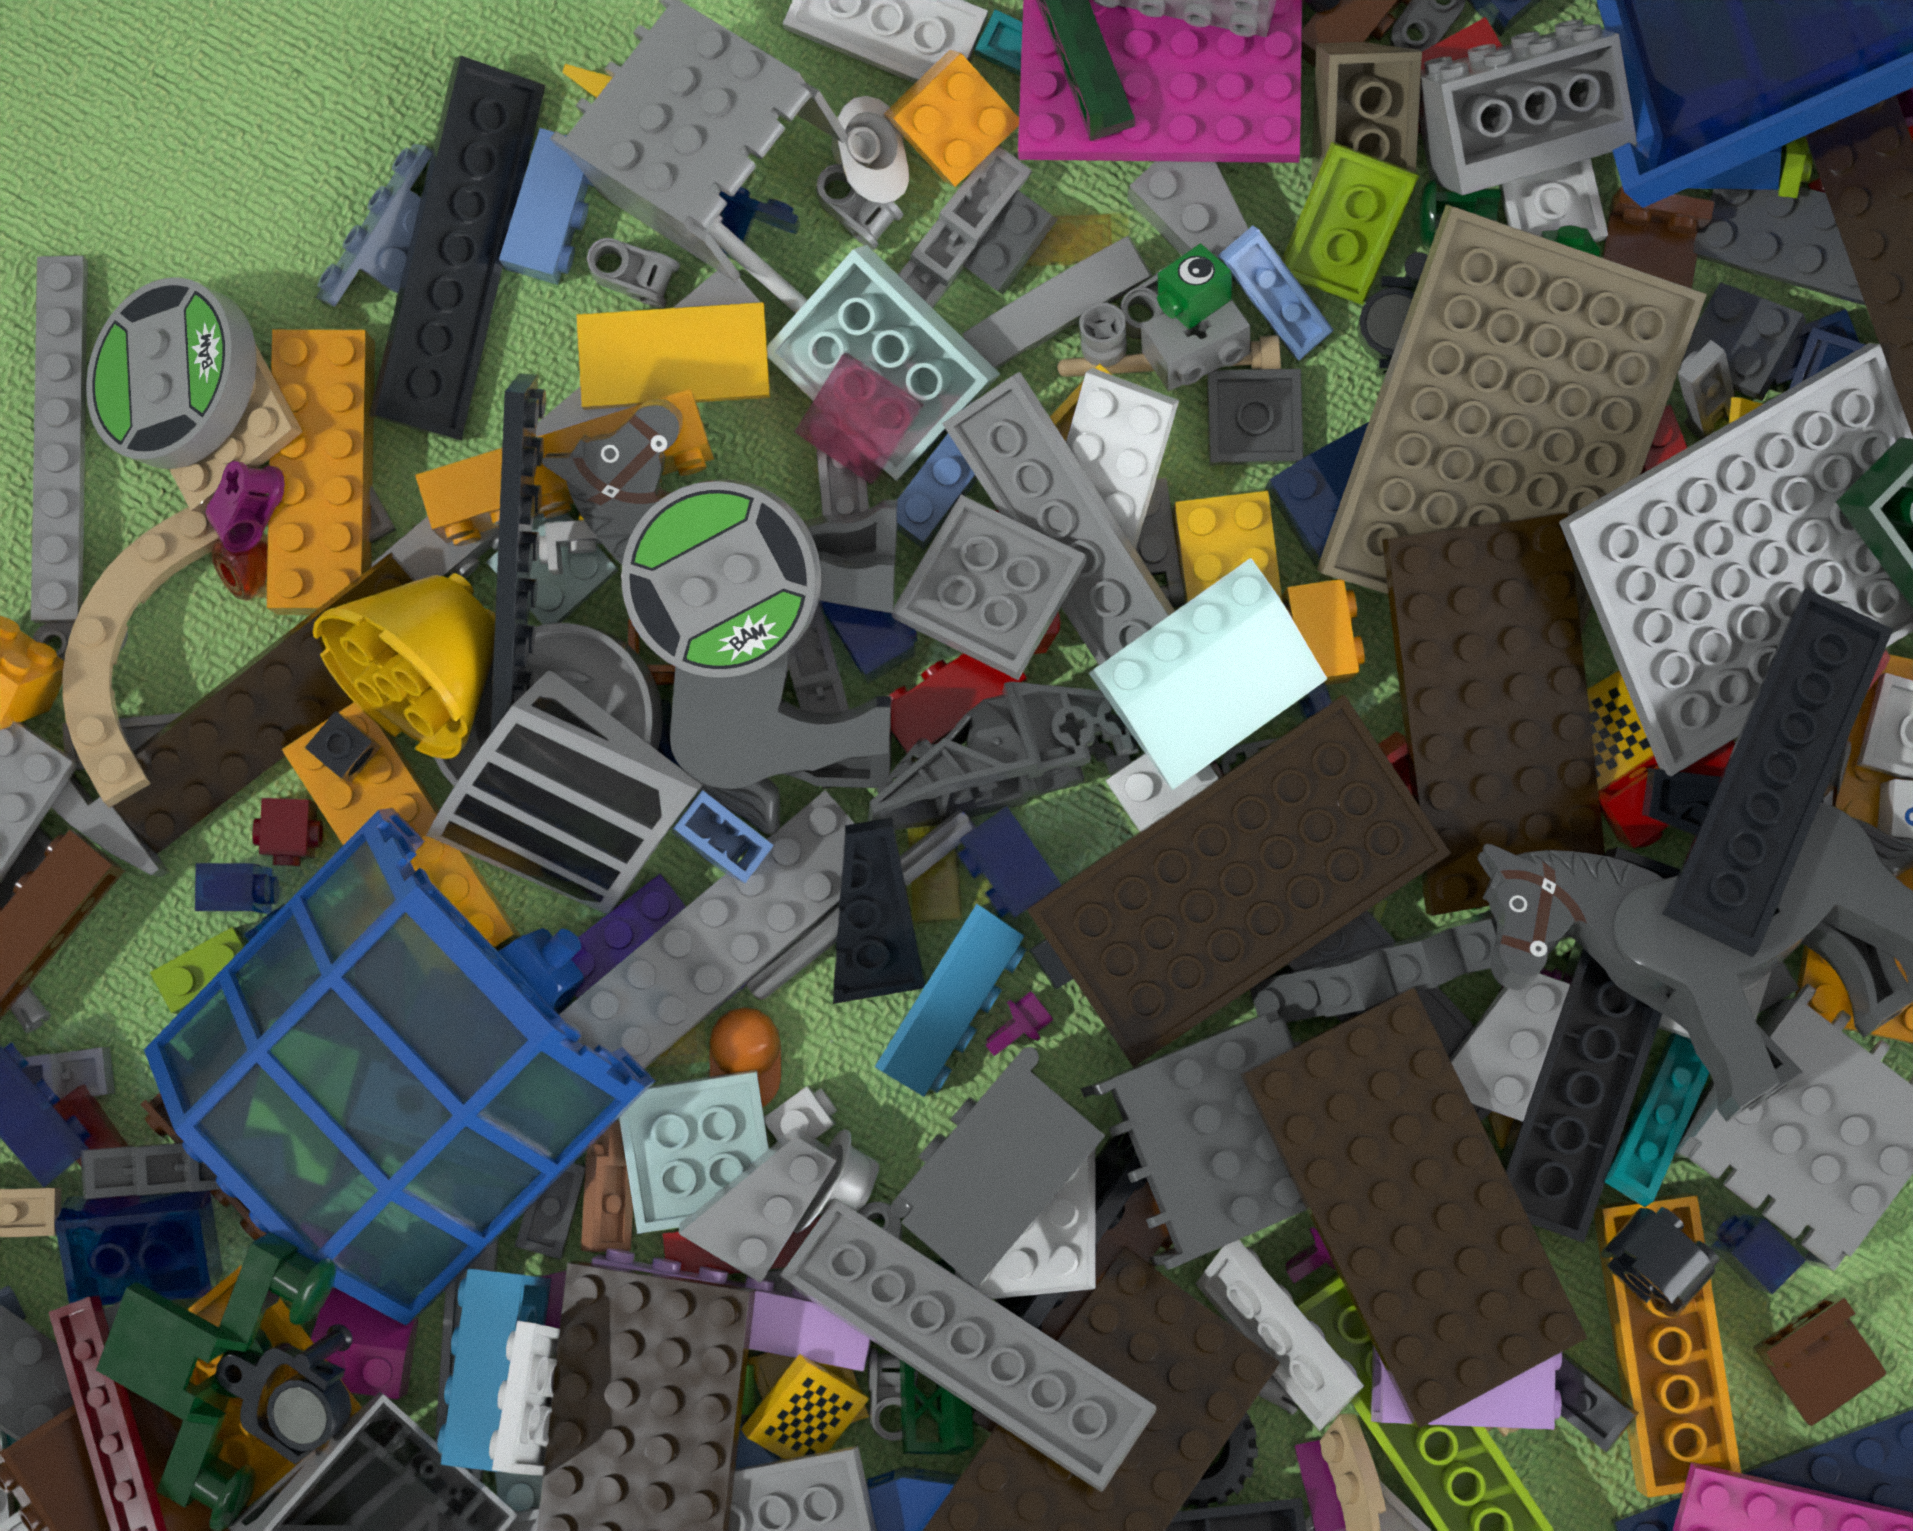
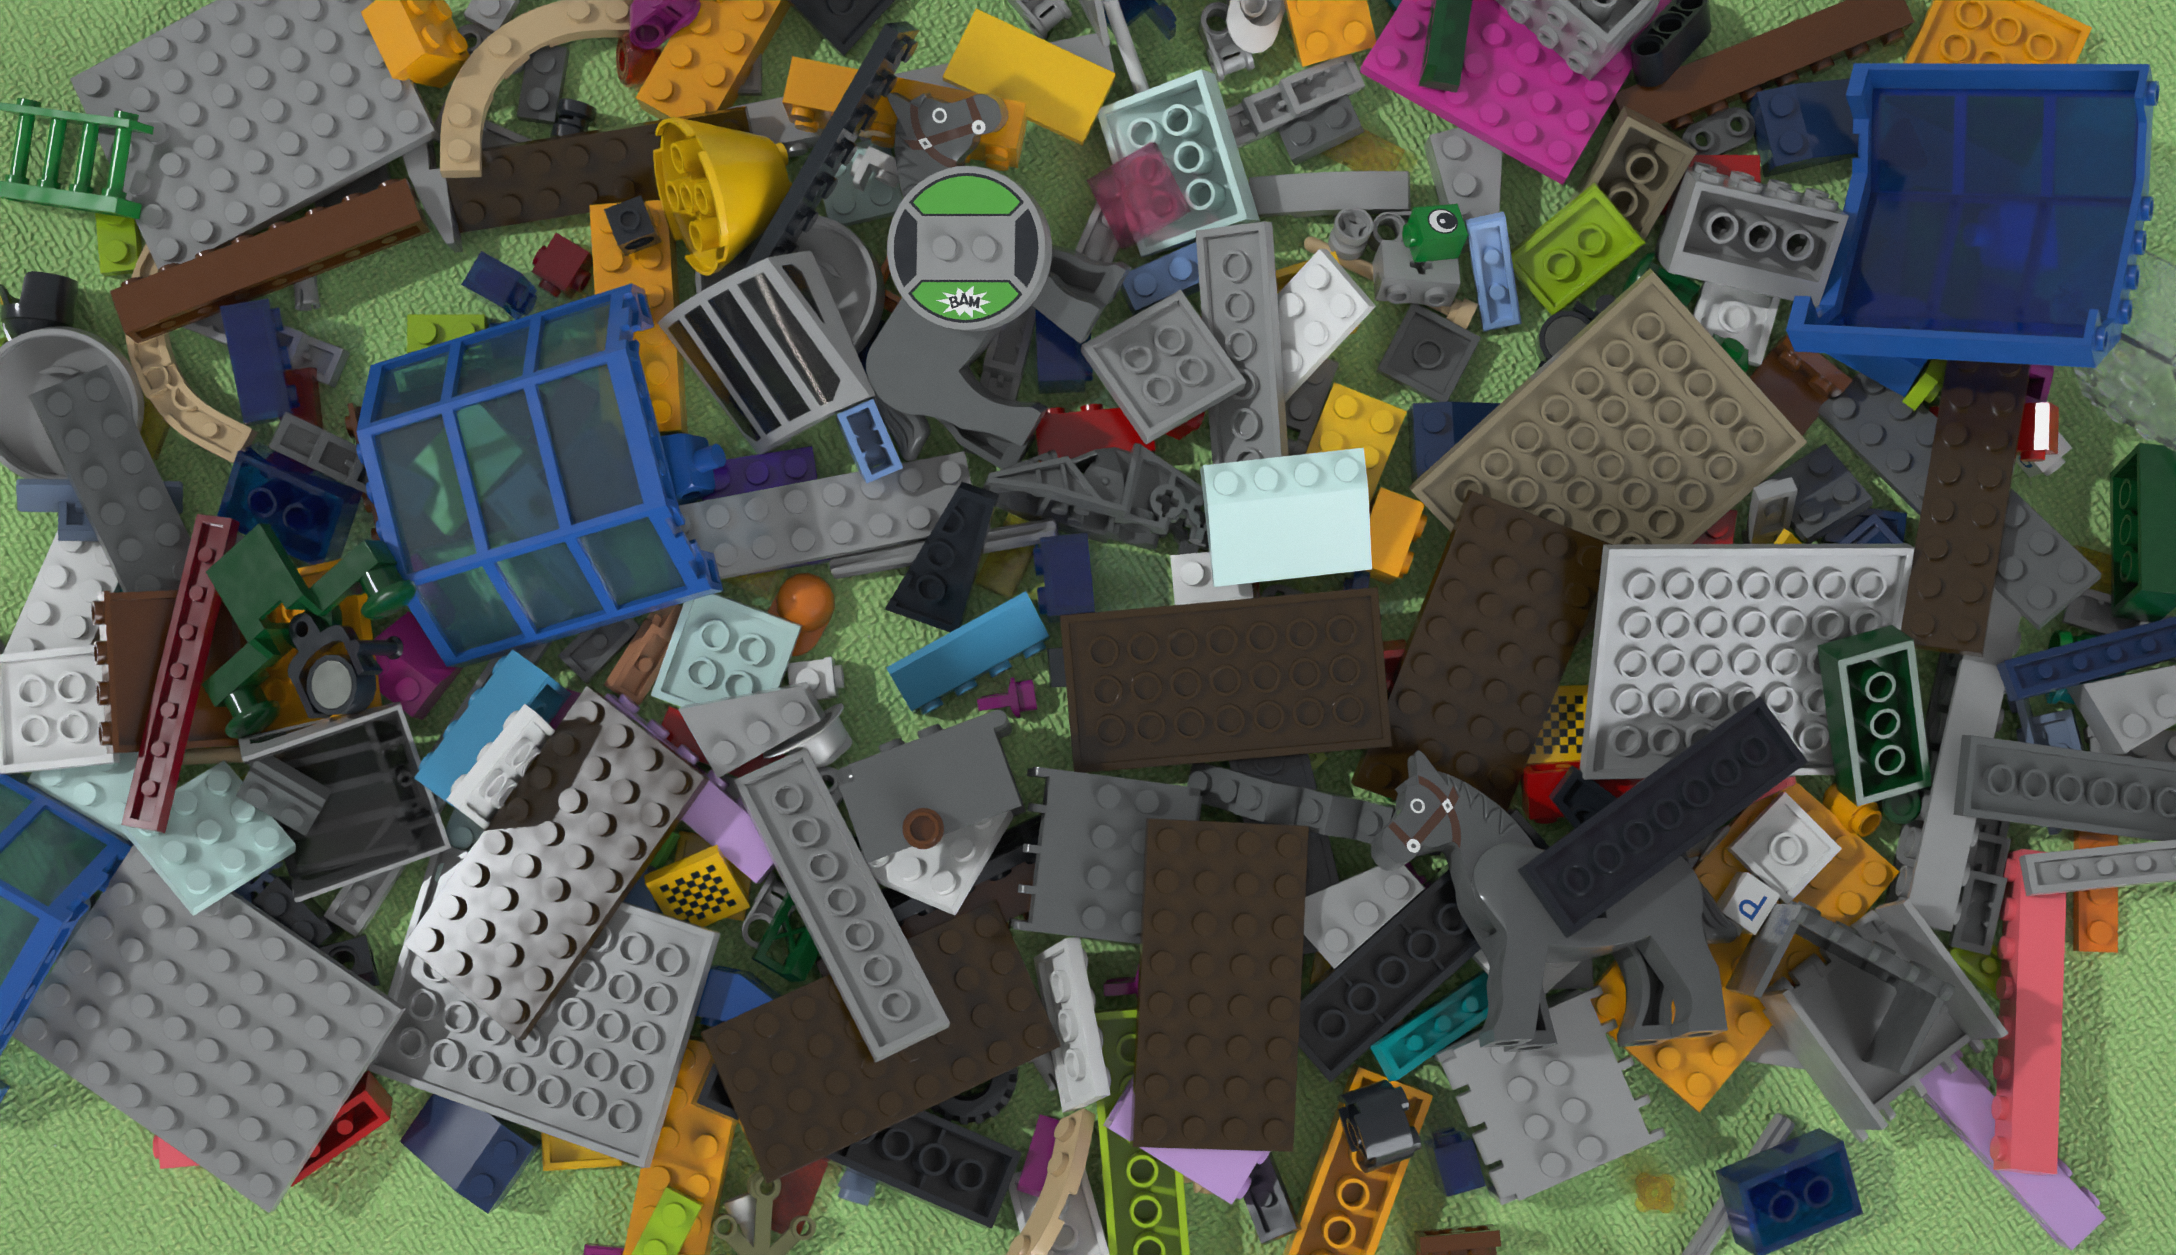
camera: 25 degrees right, 0 degrees up
none -> dark grey plate [517,45,570,125]
none -> black wheel [550,98,597,137]
none -> reddish brown plate [902,808,944,849]

